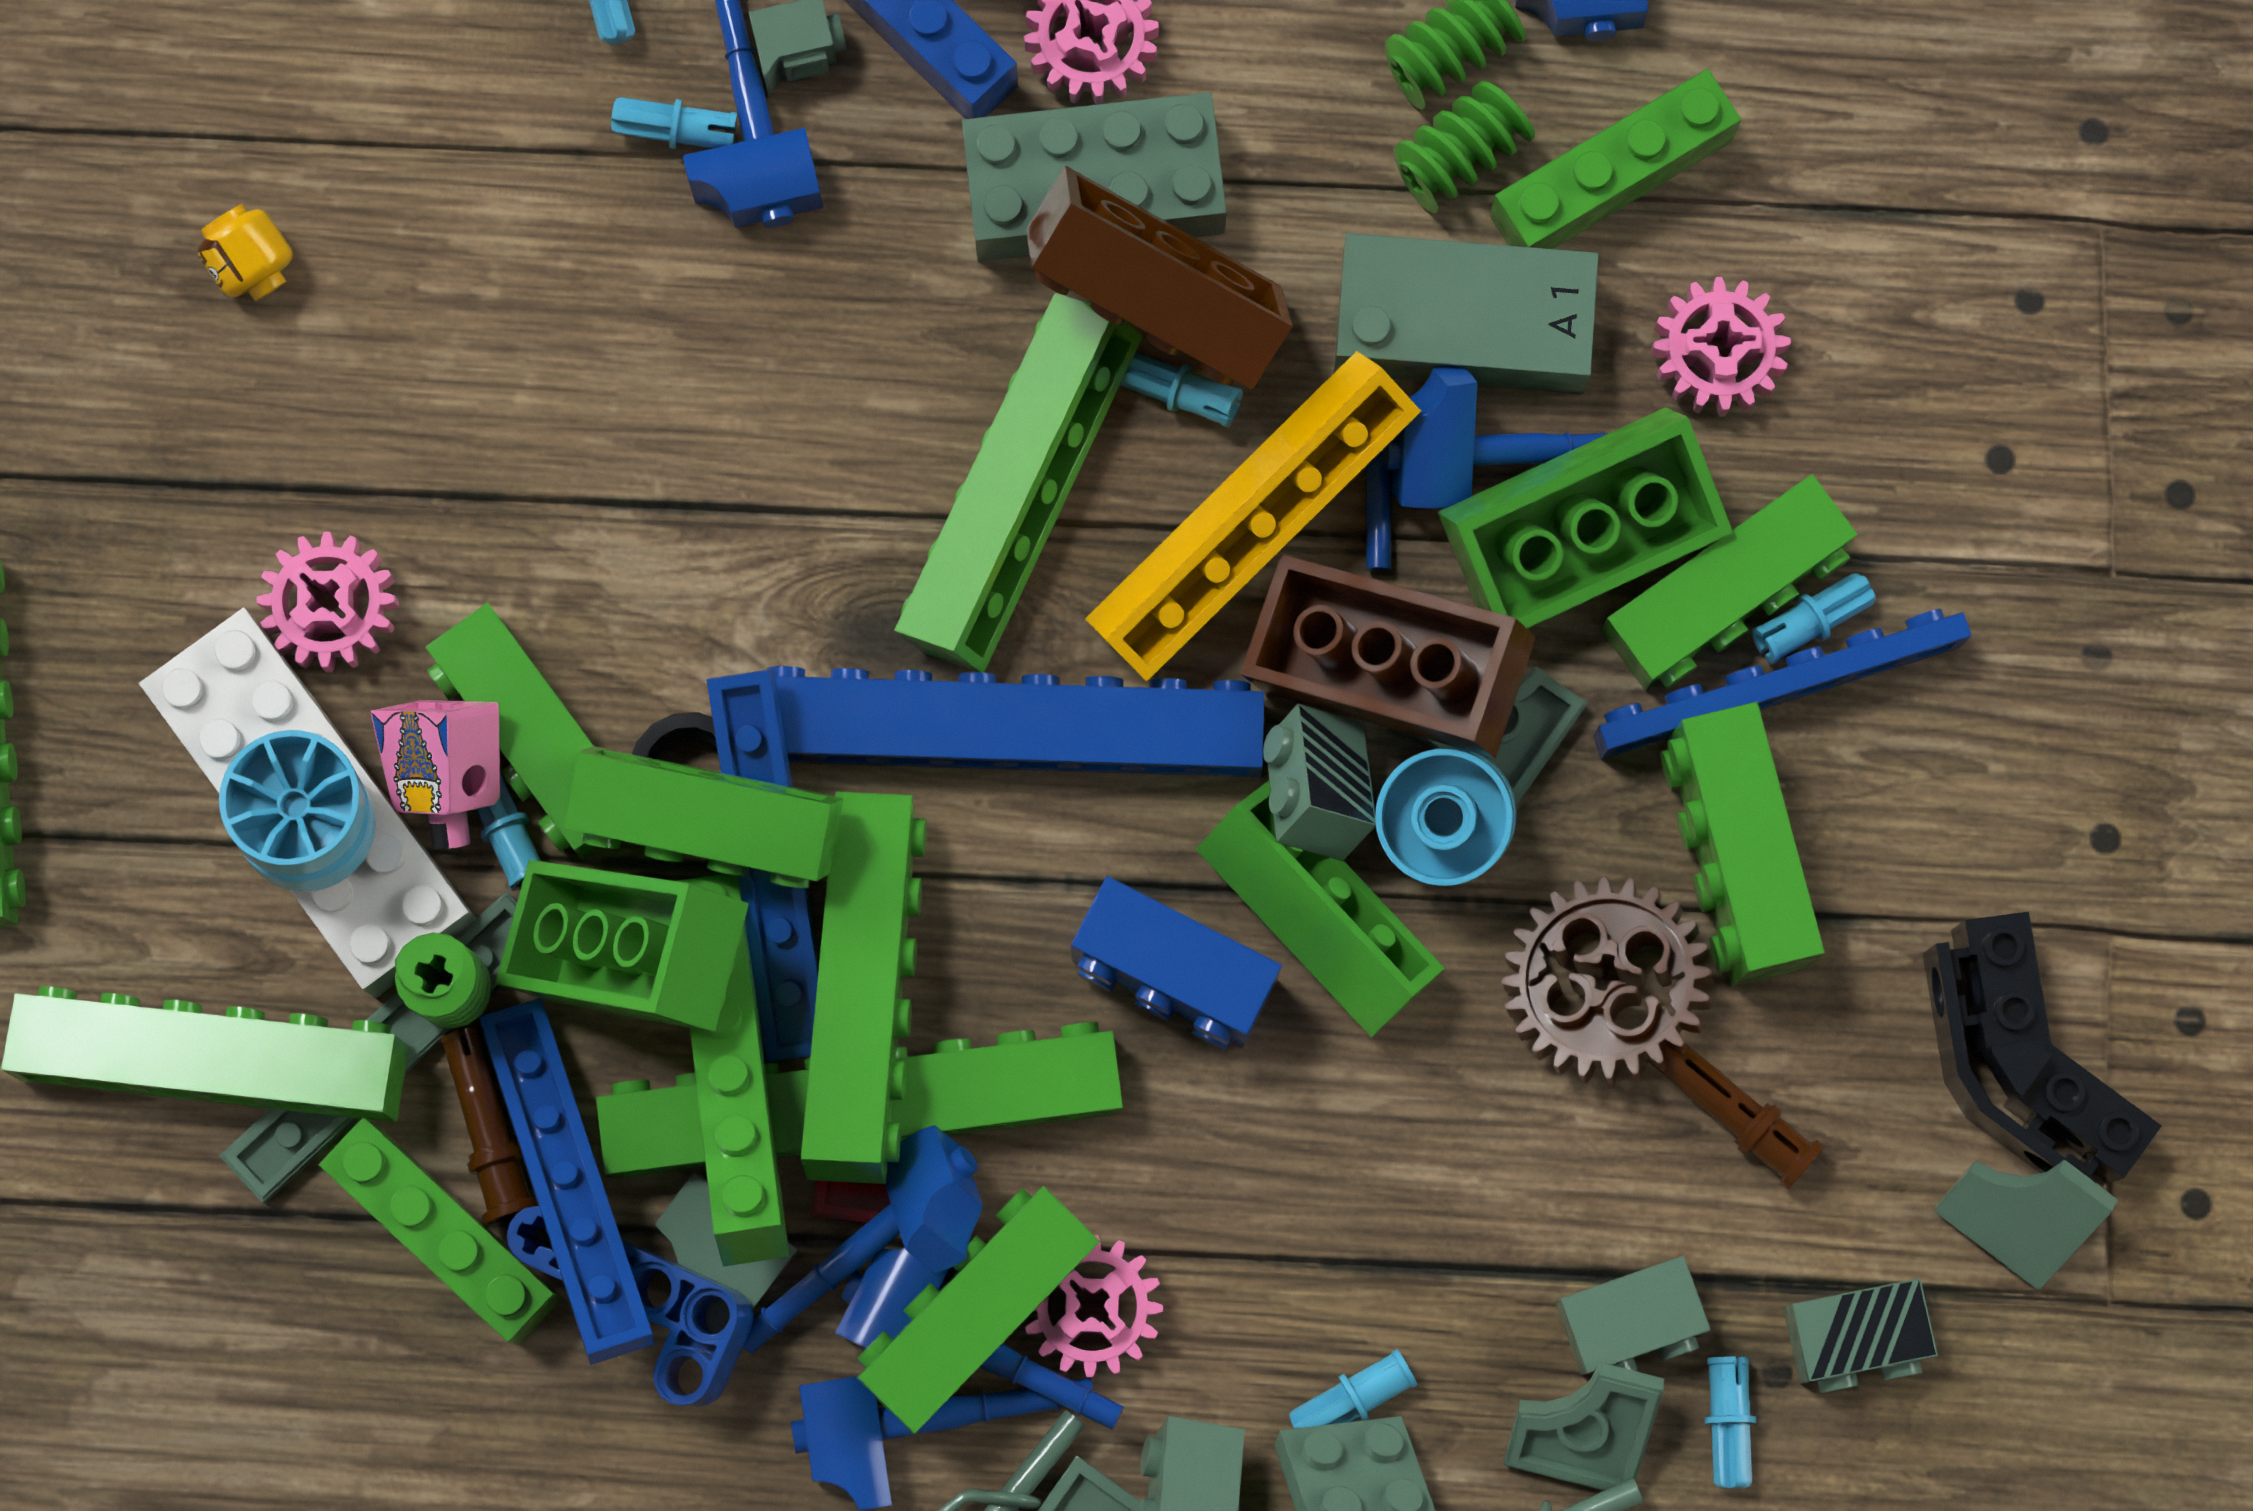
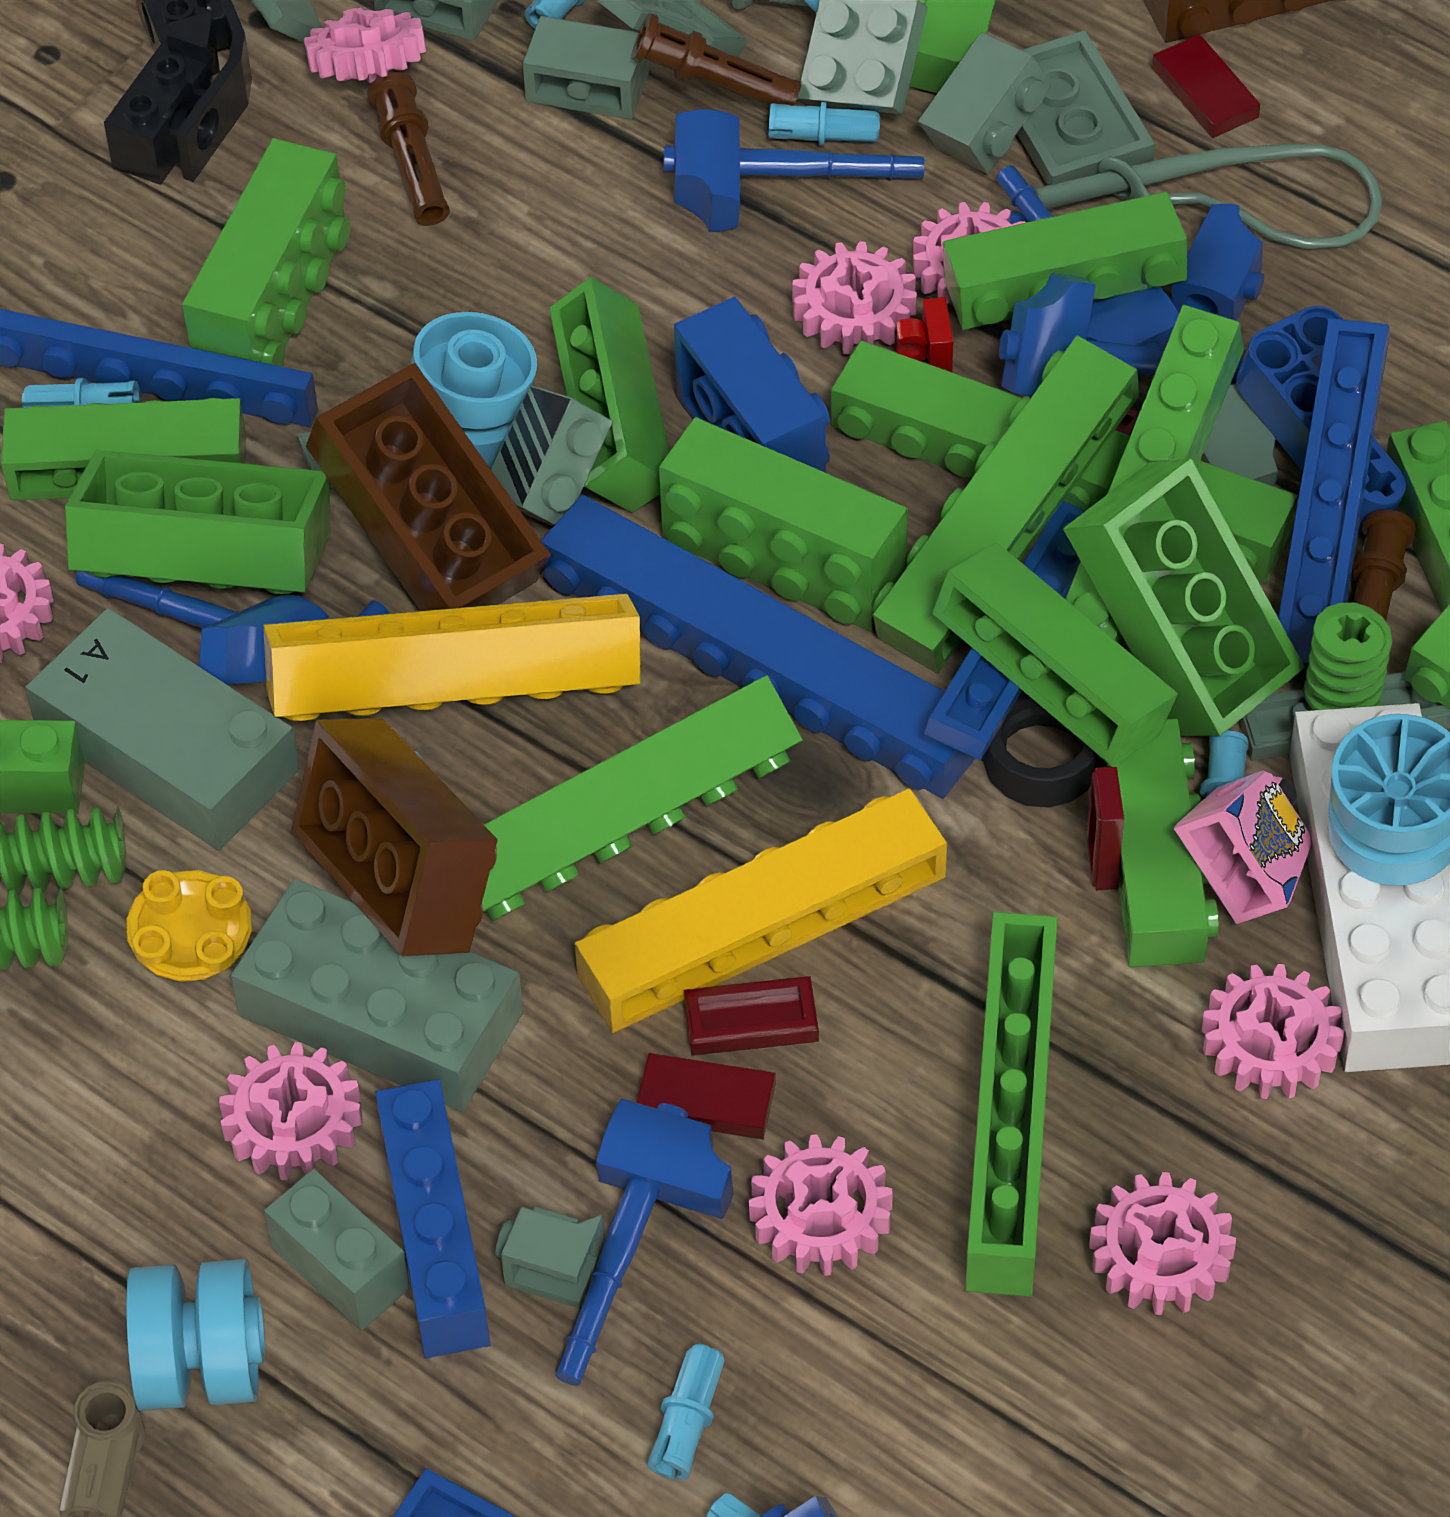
camera: 145 degrees left, 25 degrees down
yellow head [198,204,293,302] -> none
medium azure axle [611,97,738,149] -> none
gear [1502,876,1714,1086] -> none
none -> yellow dish [126,870,252,982]
none -> bright pink gear [304,7,426,83]
none -> yellow brick [575,788,947,1034]
none -> reddish brown pin [631,13,801,107]
none -> dark red tile [637,1053,776,1140]
none -> bright green brick [659,417,908,632]
none -> blue piece [663,109,924,232]
none -> dark red tile [684,976,819,1056]
none -> bright pink gear [749,1134,893,1276]
none -> bright pink gear [792,241,917,354]
none -> red tile [895,297,954,373]
none -> bright green brick [965,912,1058,1297]
none -> dark red tile [1086,767,1124,891]
none -> bright pink gear [1089,1172,1236,1315]

